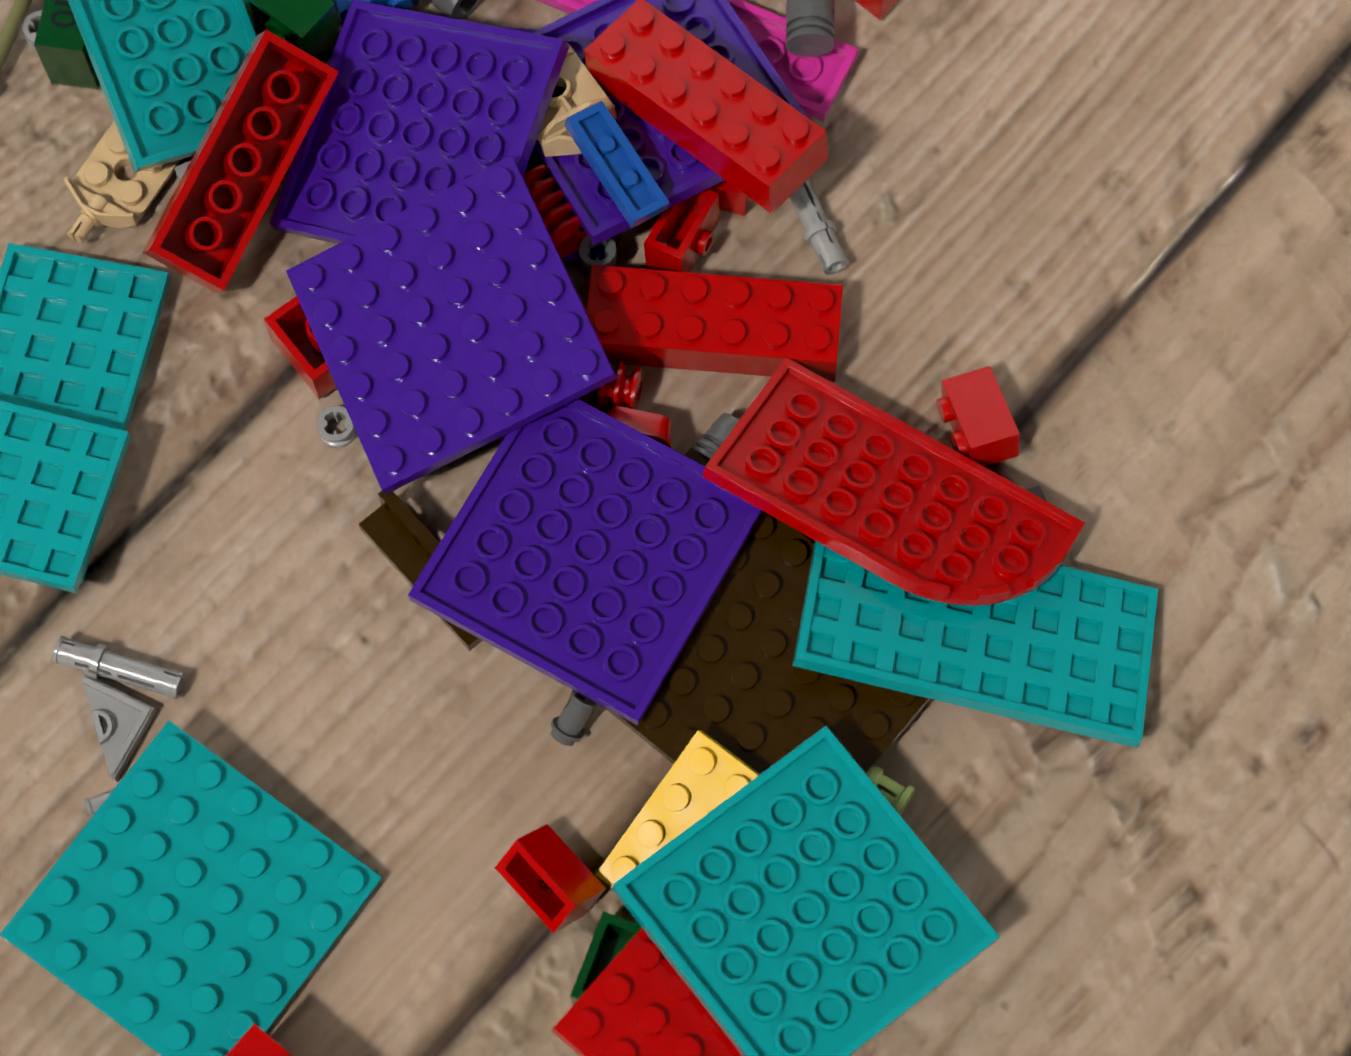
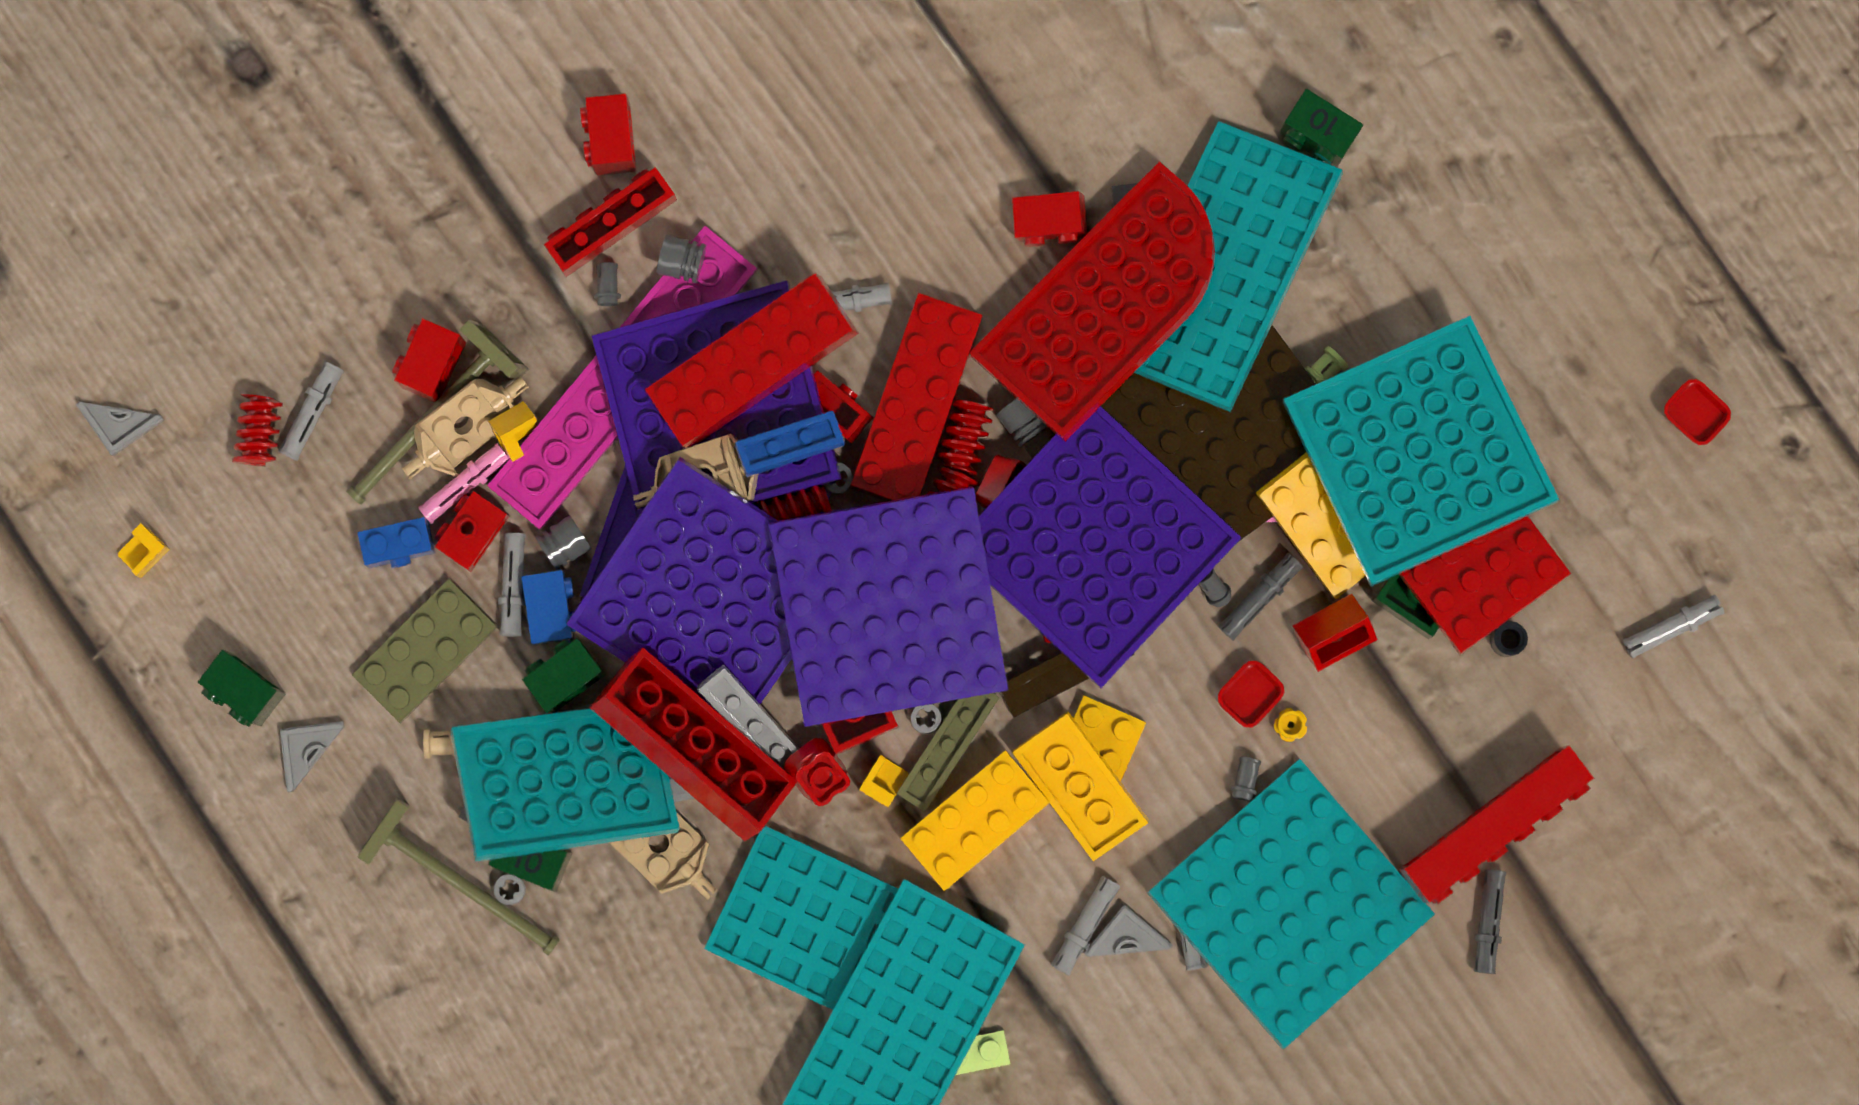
camera: 80 degrees left, 15 degrees up
none -> light grey plate [697,664,799,770]
none -> red piece [784,738,850,806]
none -> yellow panel [859,755,909,808]
none -> olive plate [897,693,1000,812]
none -> yellow brick [900,750,1049,891]
none -> red piece [938,400,994,476]
none -> yellow plate [1012,711,1149,861]
none -> yellow plate [1074,695,1146,781]
none -> dark grey pin [1217,553,1303,641]
none -> red piece [1218,661,1284,728]
none -> dark grey pin [1230,757,1261,801]
none -> yellow plate [1274,708,1307,742]
none -> dark green brick [1279,88,1364,168]

